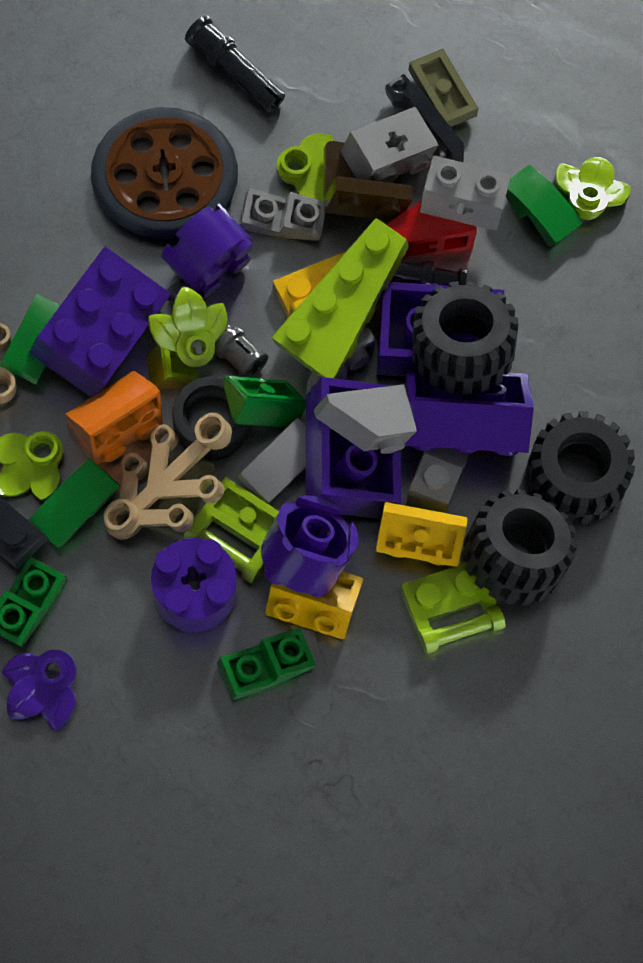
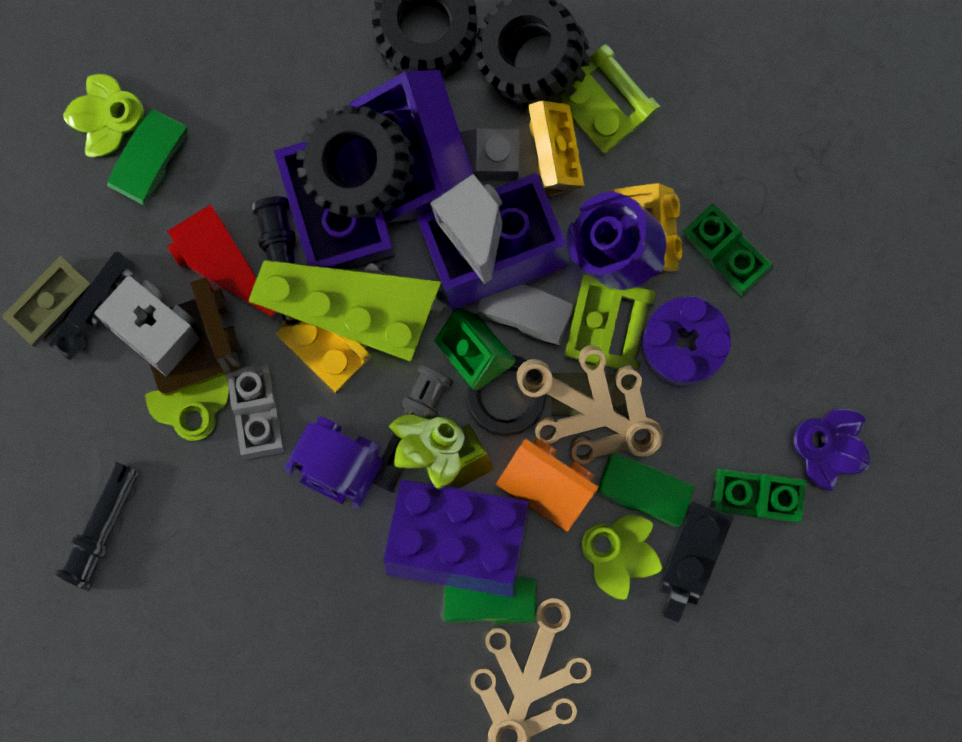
camera: 105 degrees left, 15 degrees up
reddish brown wedge [91,107,238,239] -> none
light grey brick [420,155,511,231] -> none

